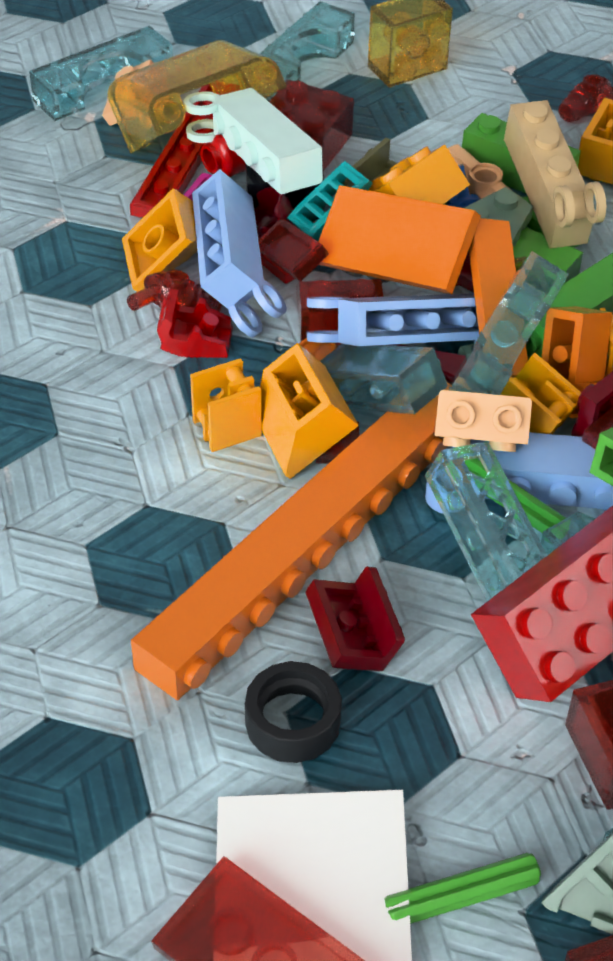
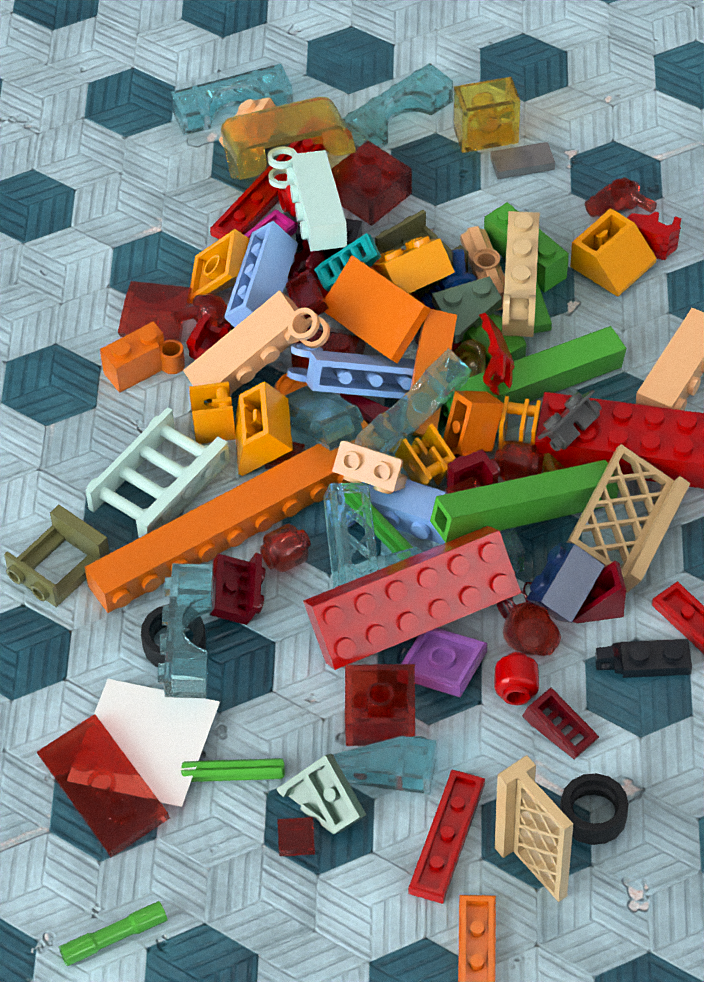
camera: 20 degrees right, 5 degrees up
none -> olive panel [4,504,110,607]
none -> light aqua fence [85,407,230,538]
none -> orange hinge [100,321,185,393]
none -> clear red slope [118,281,192,342]
none -> clear light blue arch [158,563,214,699]
none -> light nougat hinge [183,290,330,403]
none -> clear red head [260,524,311,572]
none -> red arm [479,312,515,395]
none -> flat silver tile [490,142,555,179]

